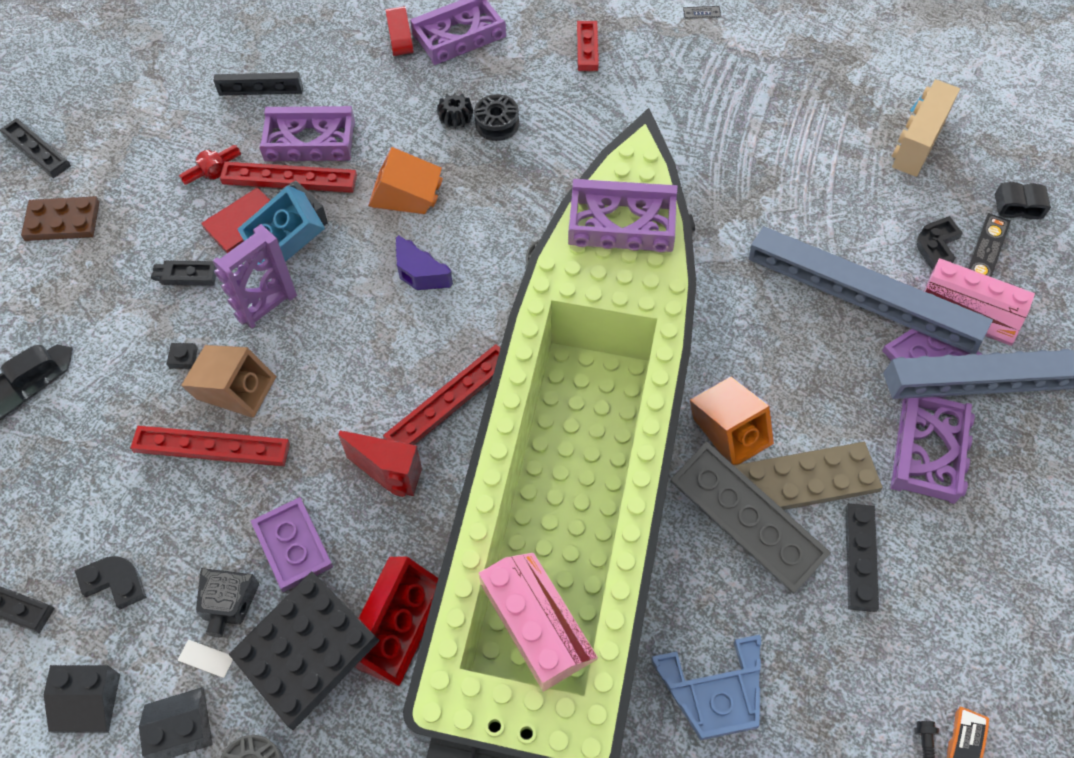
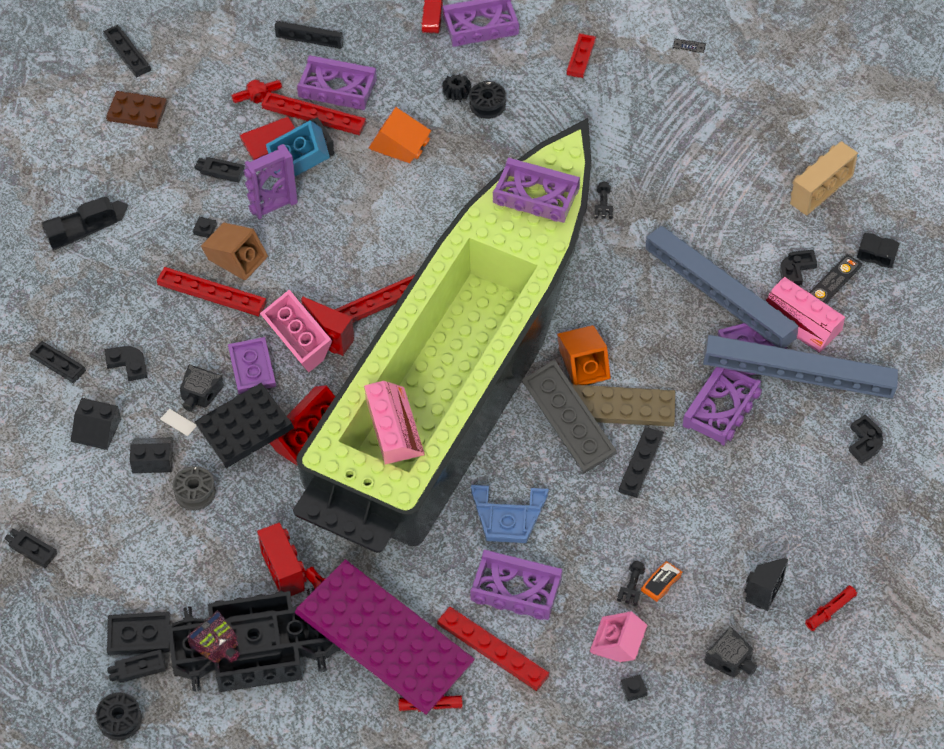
camera: 15 degrees right, 5 degrees down
dark purple slope [396,235,453,290] -> none
none -> bright pink slope [260,290,332,372]

